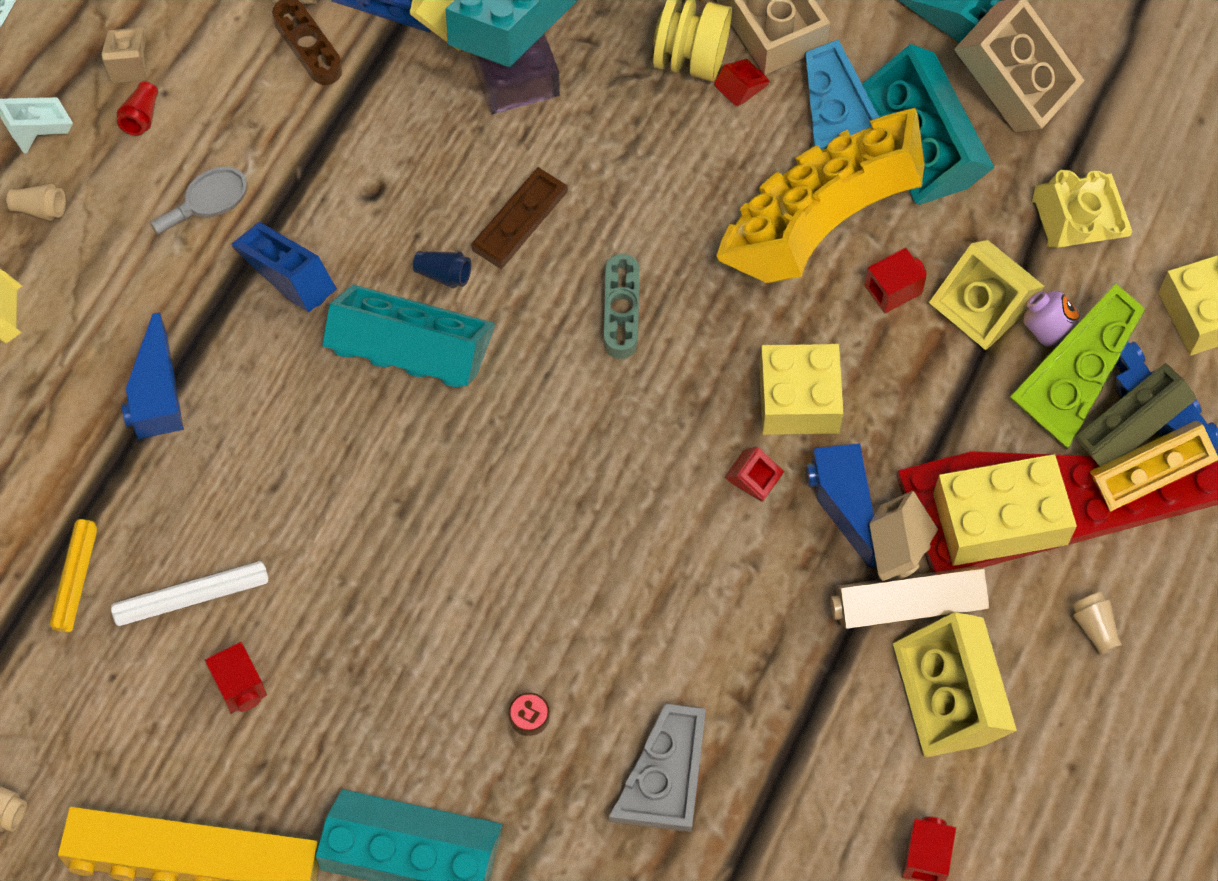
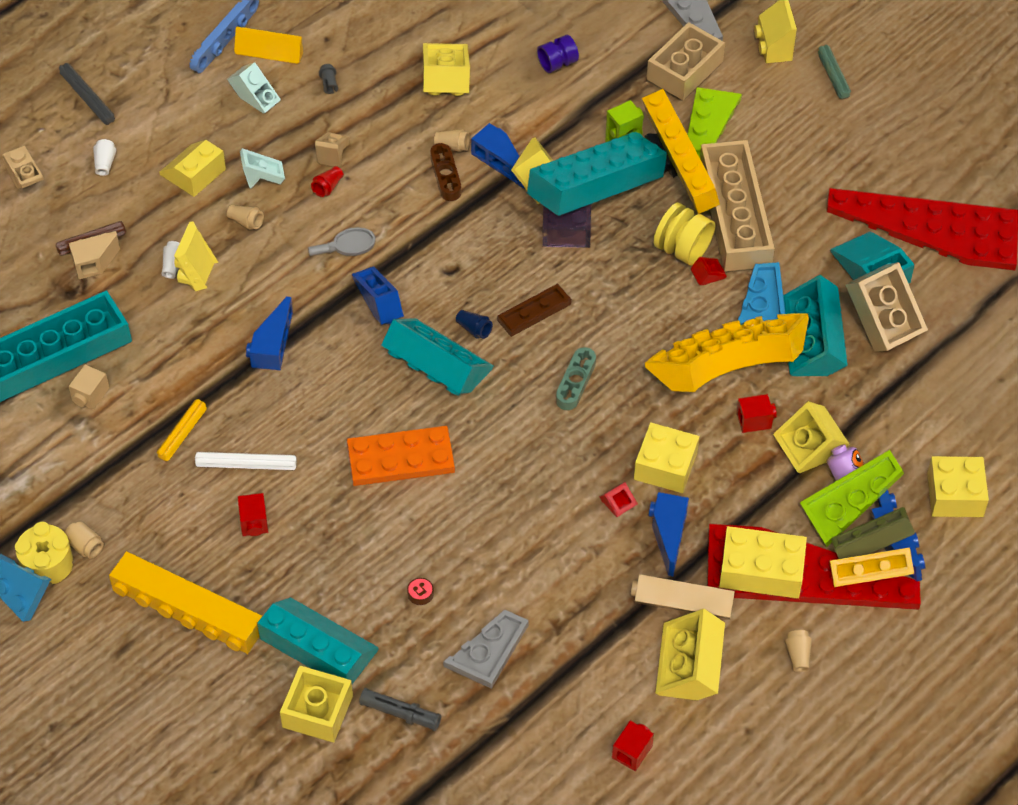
camera: 20 degrees right, 10 degrees down
tan slope [869,491,938,581] -> none
light yellow slope [1032,170,1132,248] -> none
none -> orange plate [347,426,455,486]

